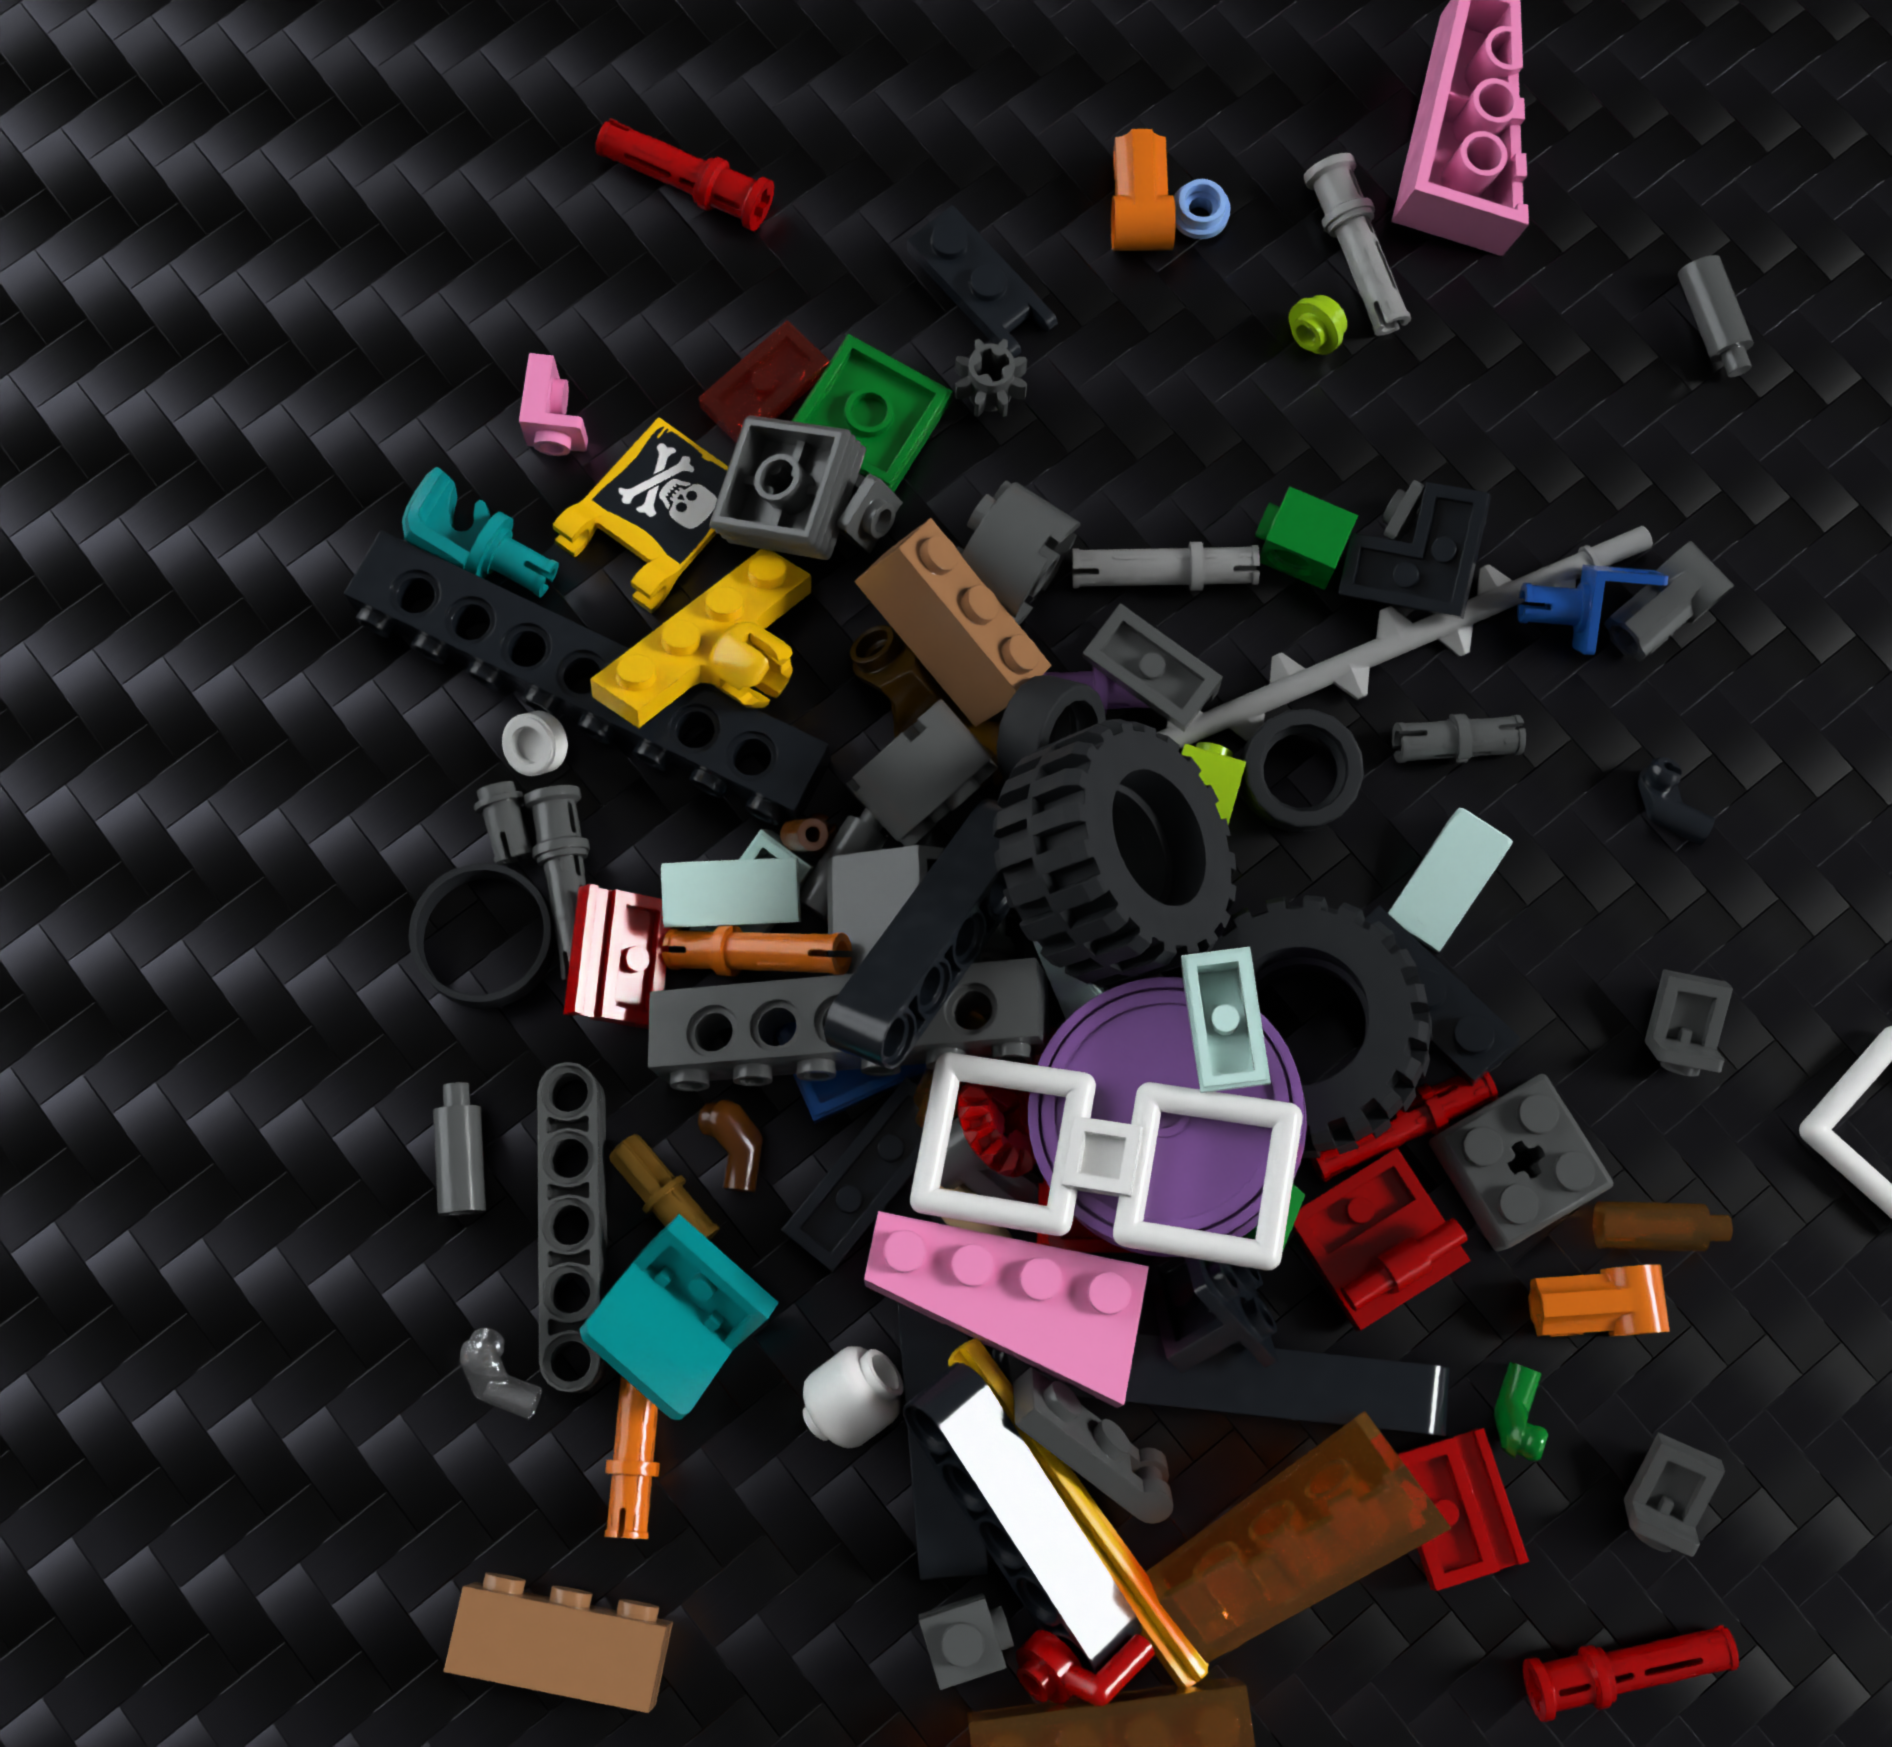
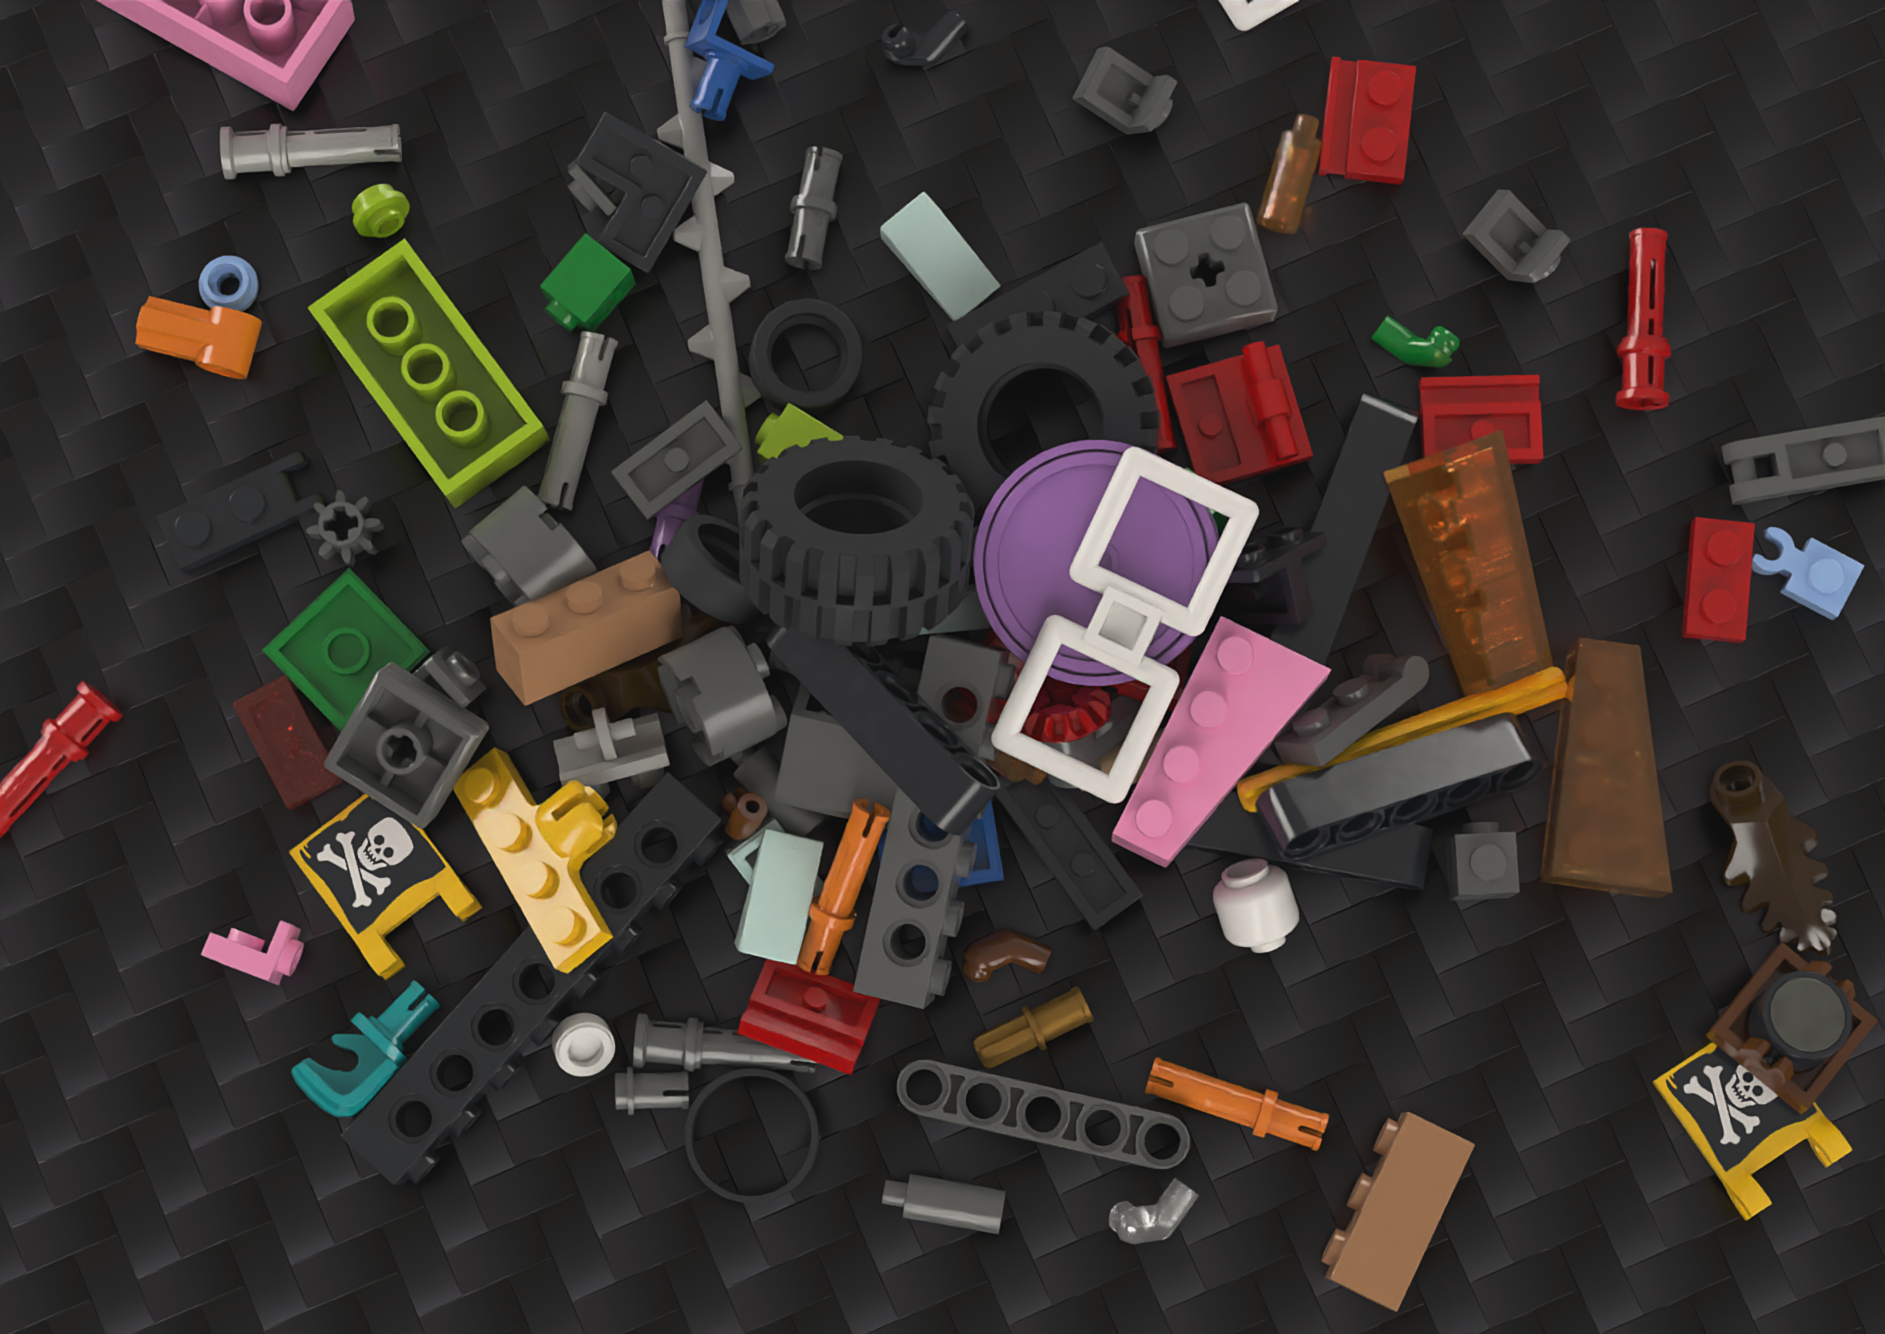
camera: 70 degrees left, 5 degrees up
teal bracket [580,1214,779,1420] -> none
red plate [1016,1630,1155,1707] -> none
light aqua slope [1181,946,1271,1093] -> none
orange piece [1528,1264,1670,1337] -> none
none -> lime brick [307,238,551,509]
none -> light grey hips [553,707,670,799]
none -> red plate [1318,56,1416,185]

